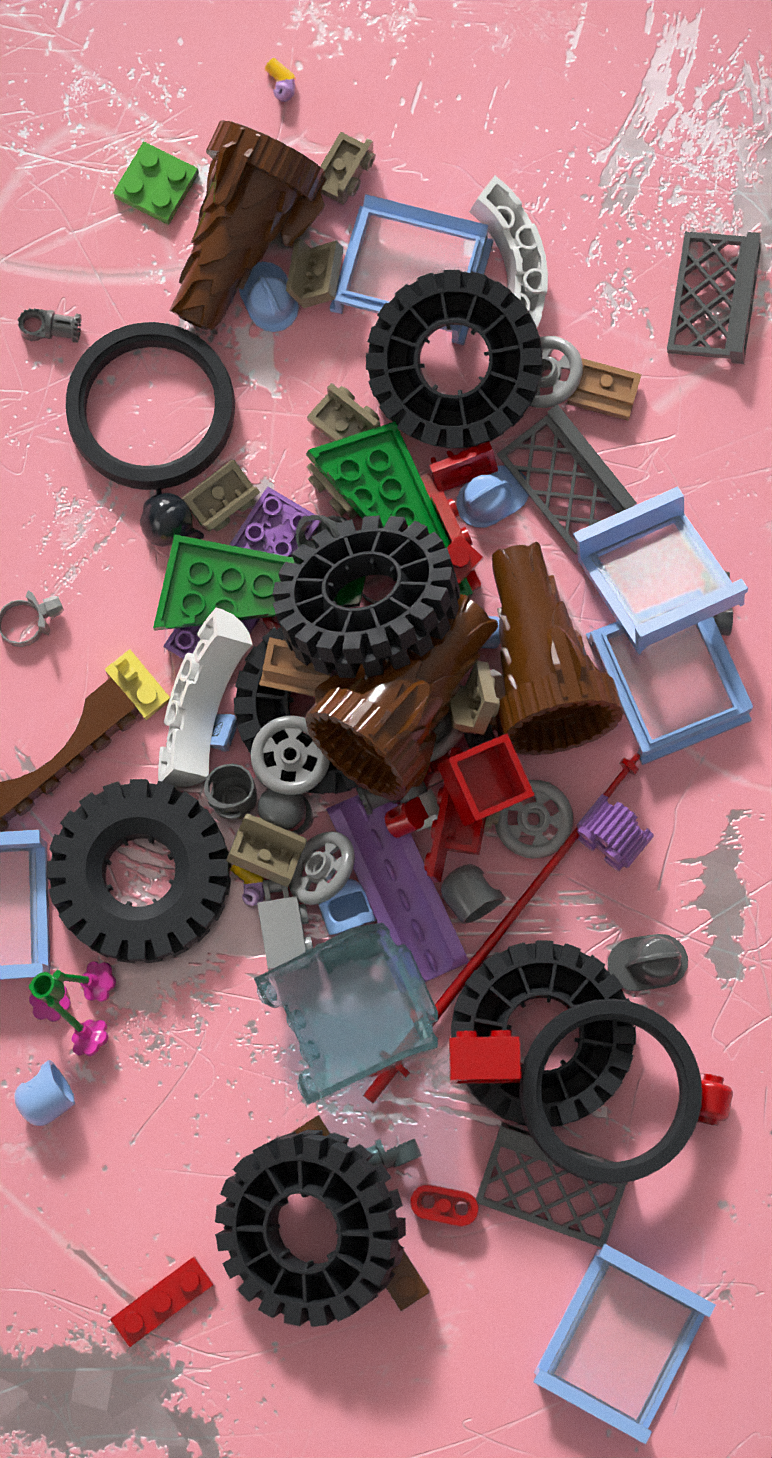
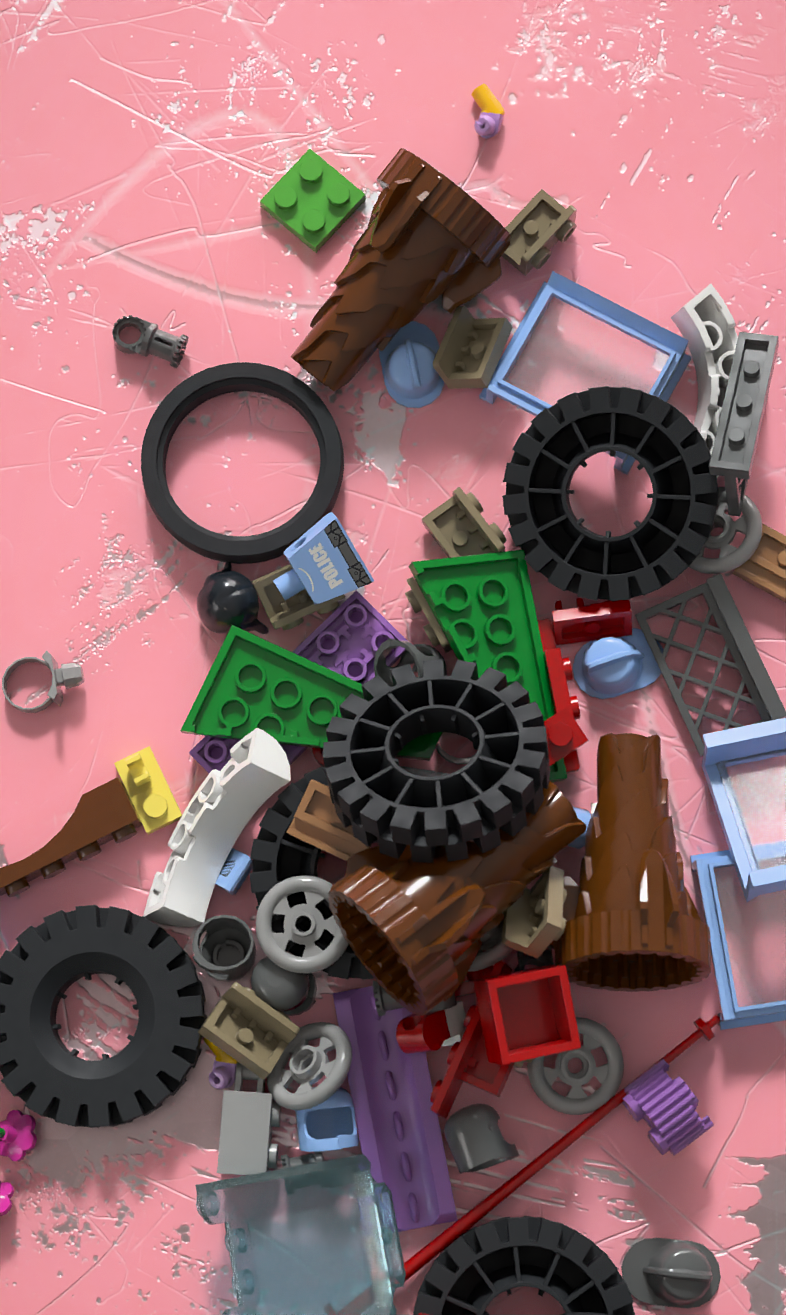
camera: 15 degrees right, 0 degrees up
none -> light blue torso [273,512,374,604]
none -> fence [709,332,779,517]

